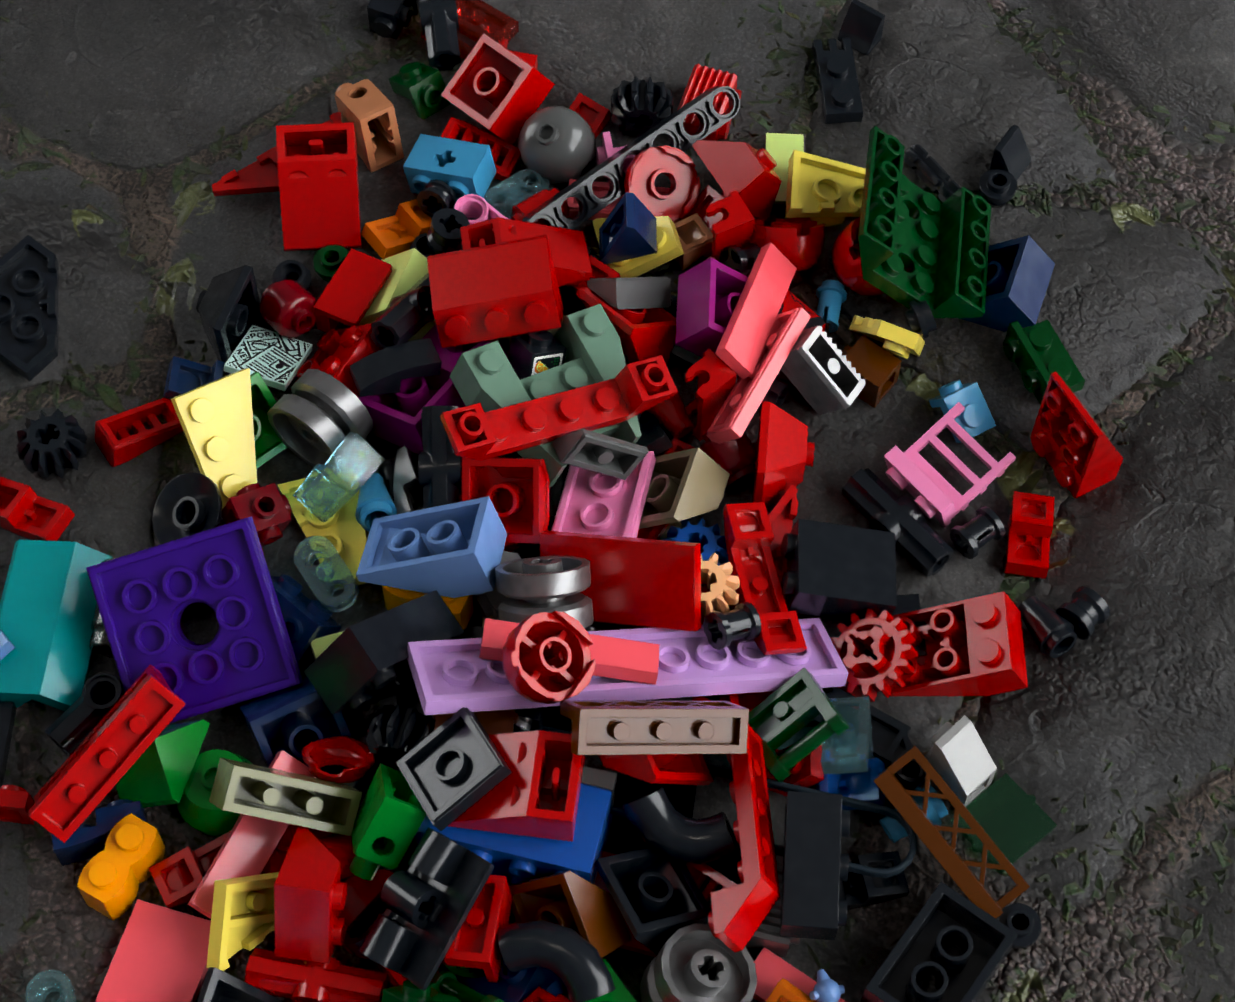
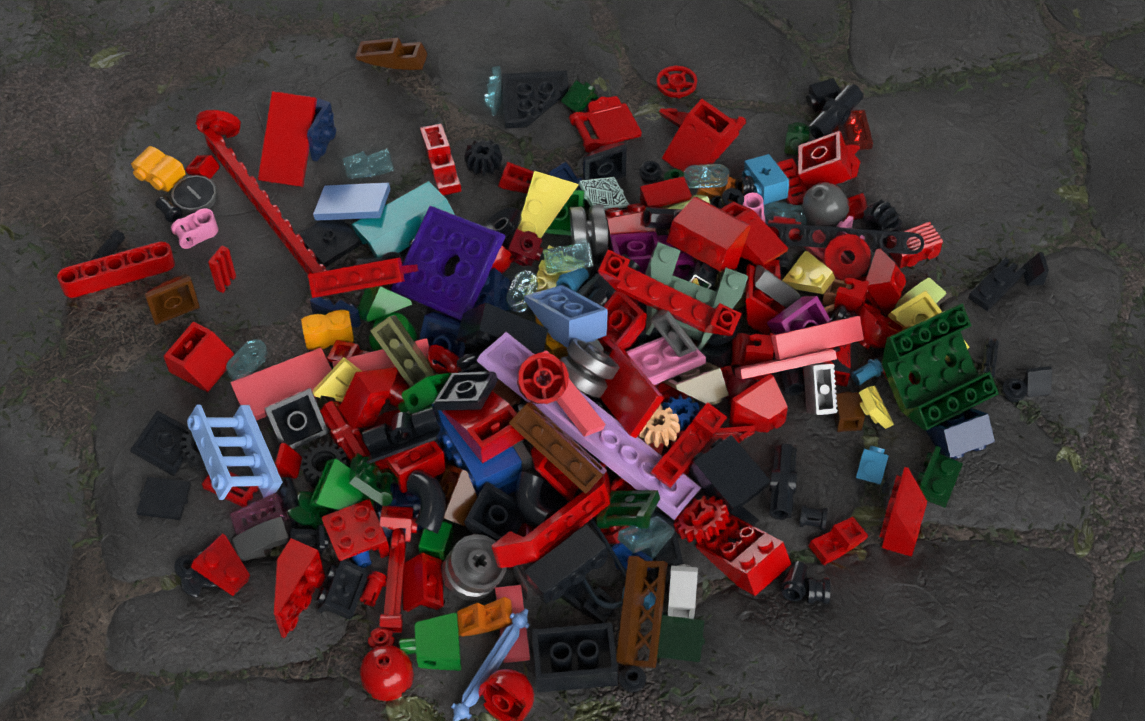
camera: 50 degrees right, 5 degrees down
dark red head [260,279,317,338] -> none
nougat torso [335,79,404,173] -> none
black slope [350,338,442,397] -> none
dark blue slope [599,192,657,264] -> none
black bush [703,602,761,650] -> none
bright pink plate [884,402,1016,528] -> none
black plate [904,300,937,339] -> none
none -> dark green bracket [561,80,599,112]
none -> red piece [569,96,642,153]
none -> red wheel [657,66,697,99]
none -> clear light blue plate [684,164,729,189]

